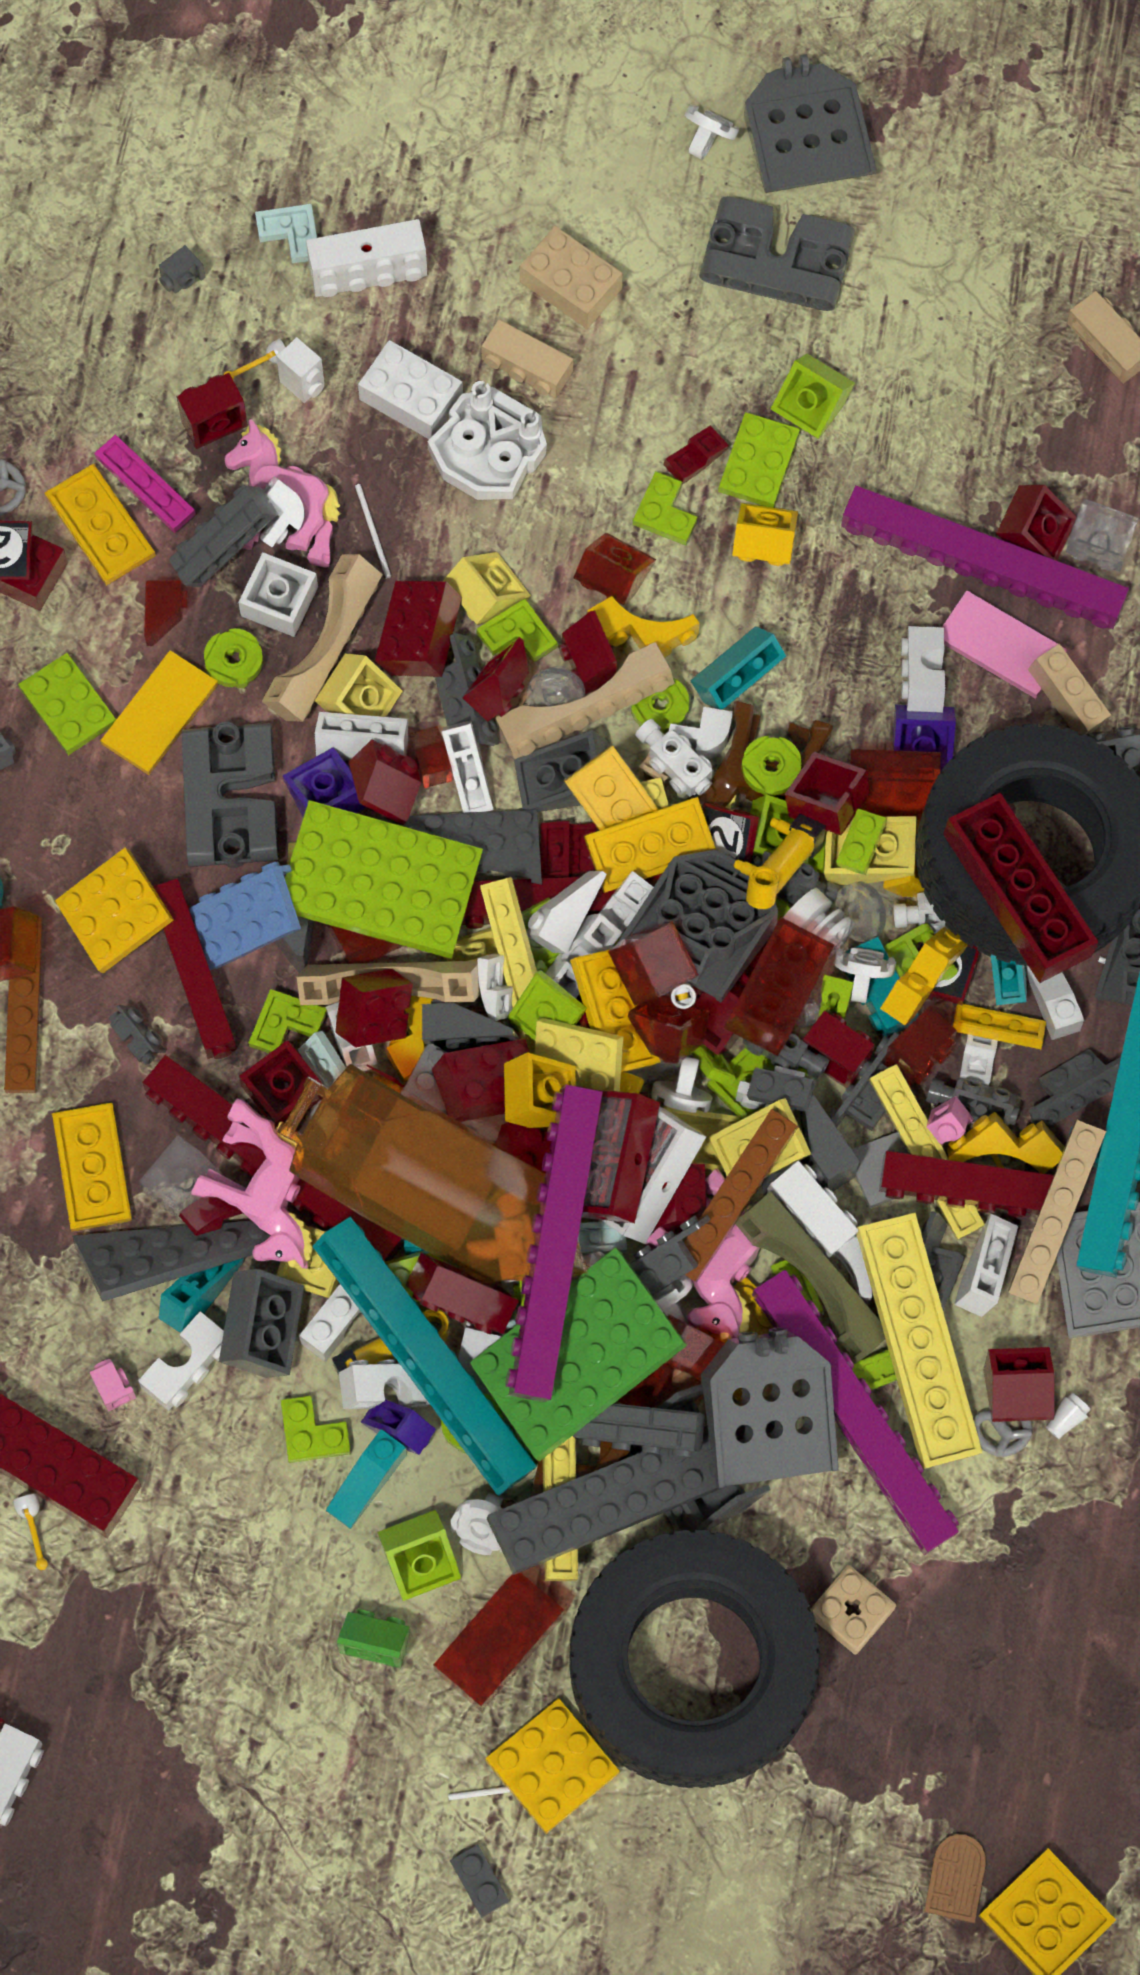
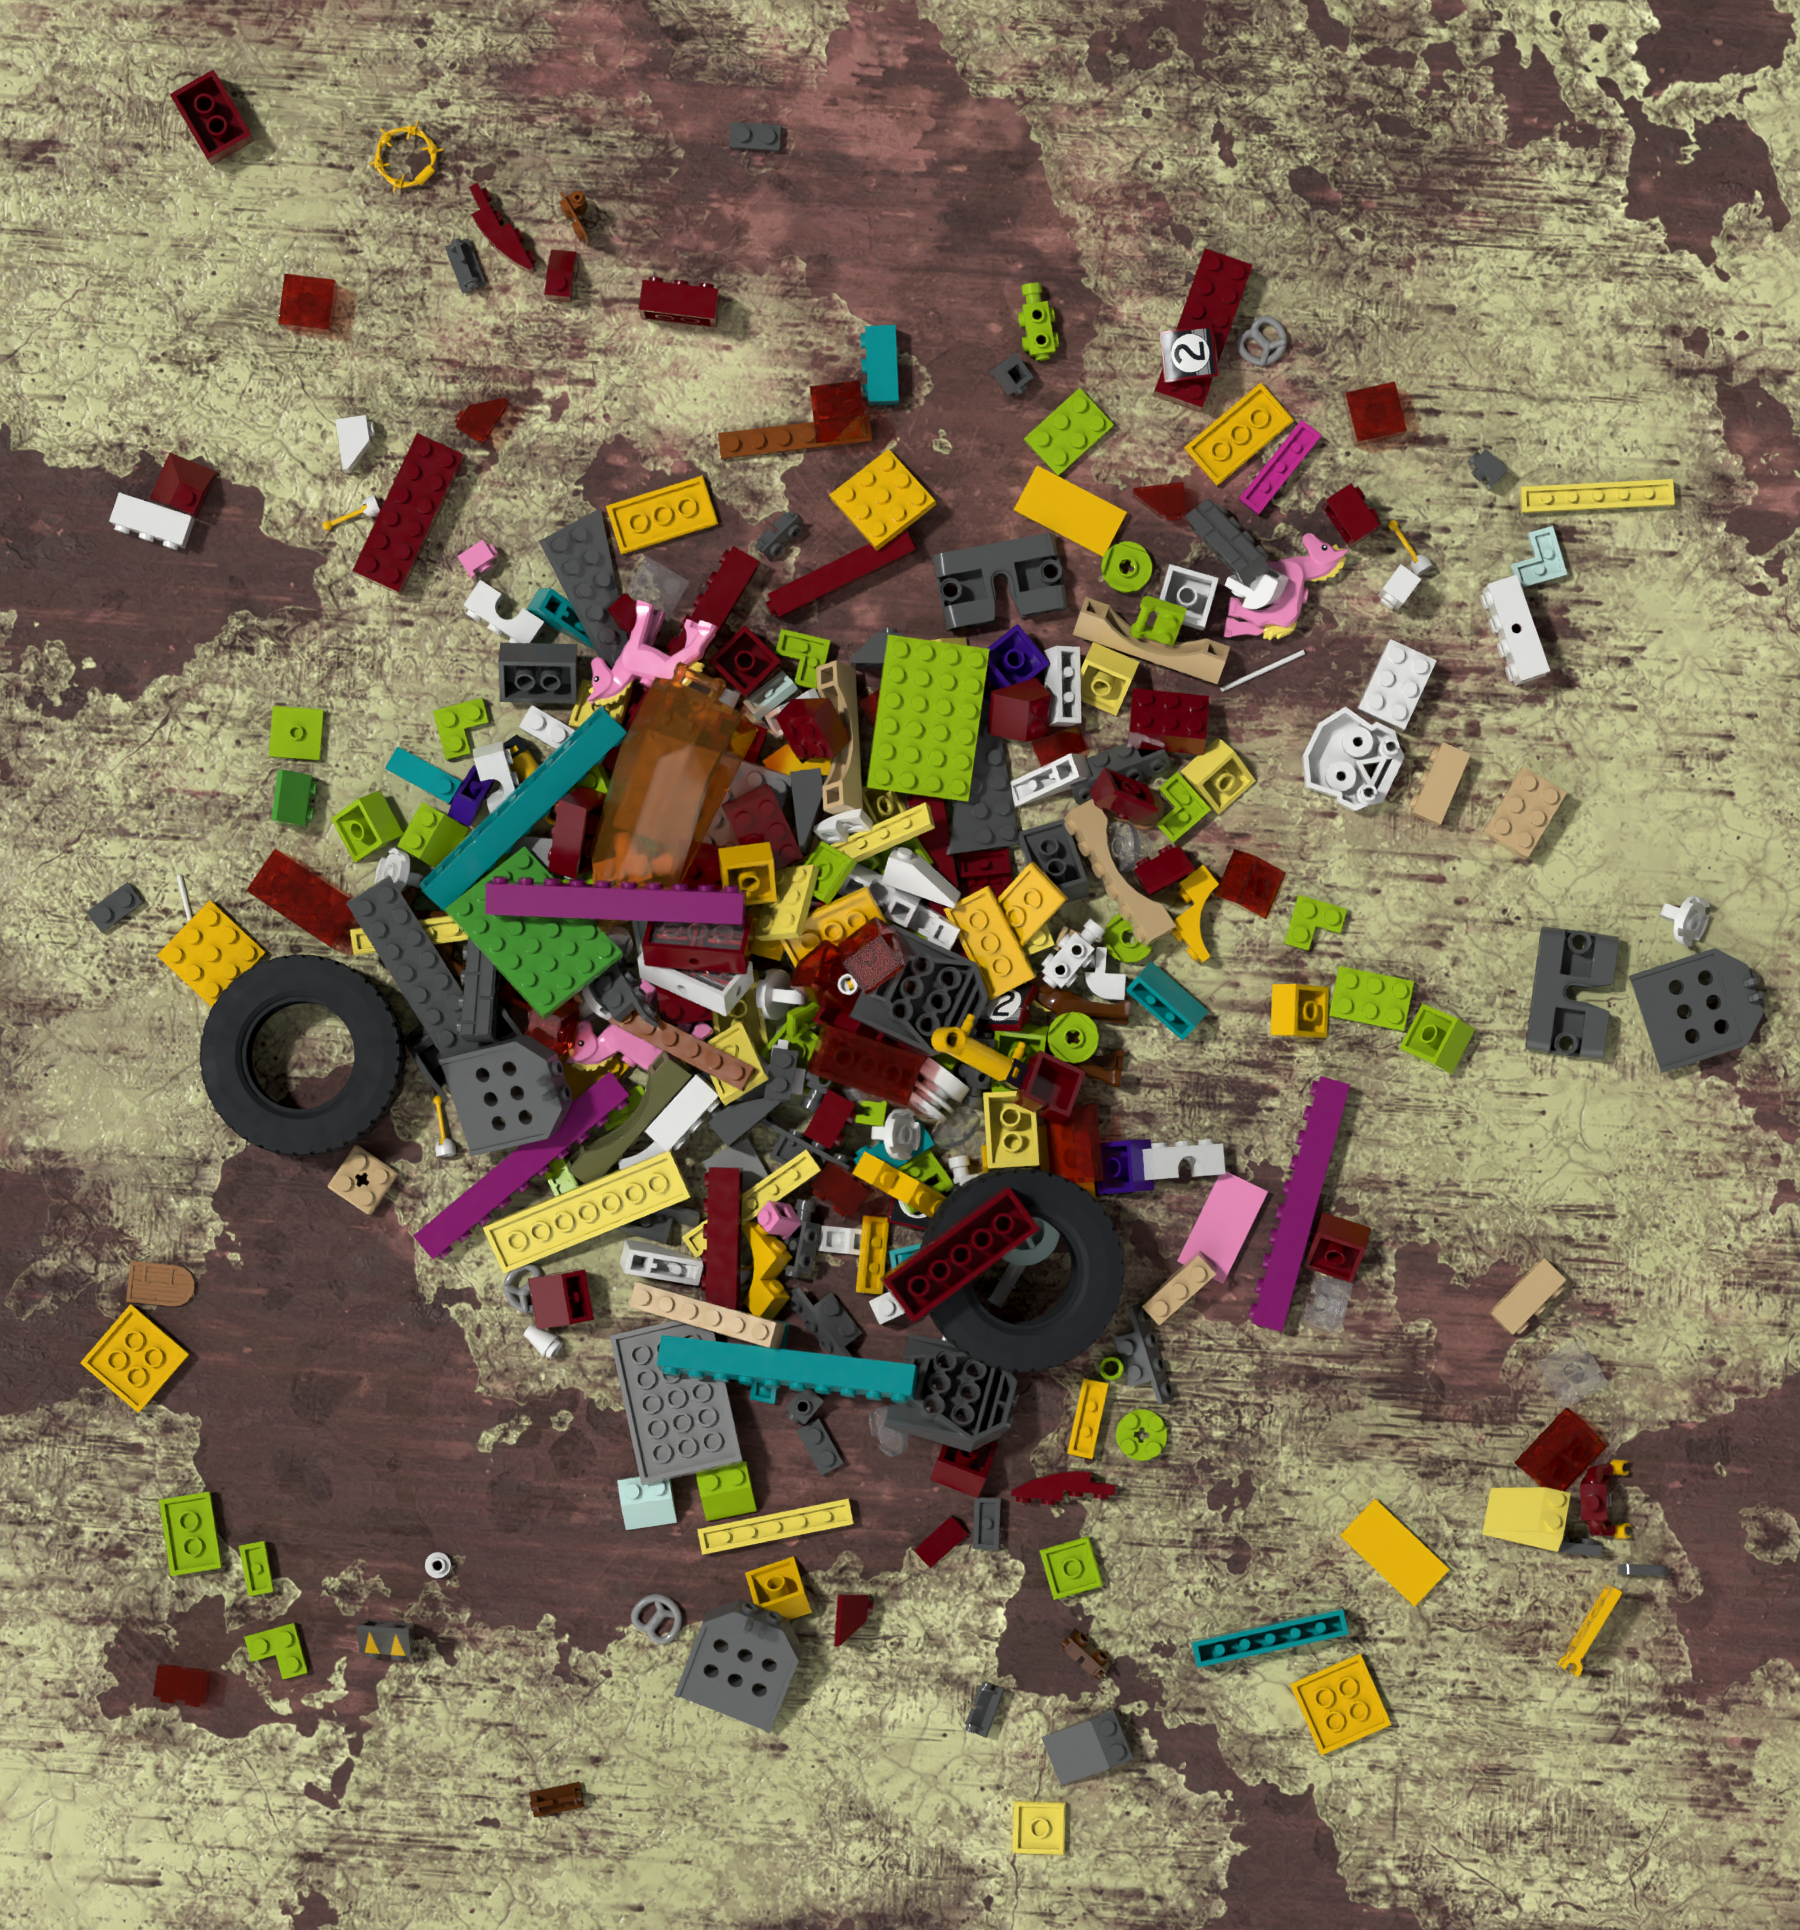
camera: 80 degrees right, 15 degrees up
medium blue bracket [189,862,301,970] -> none
dark red slope [663,425,729,485] -> none
lime plate [836,809,887,875] -> none
none -> lime plate [269,706,324,761]
none -> lime slope [397,802,469,868]
none -> hinge [433,1095,457,1158]
none -> lime plate [1130,596,1187,646]
none -> clear red brick [1343,381,1407,447]
none -> light yellow plate [1520,479,1675,513]

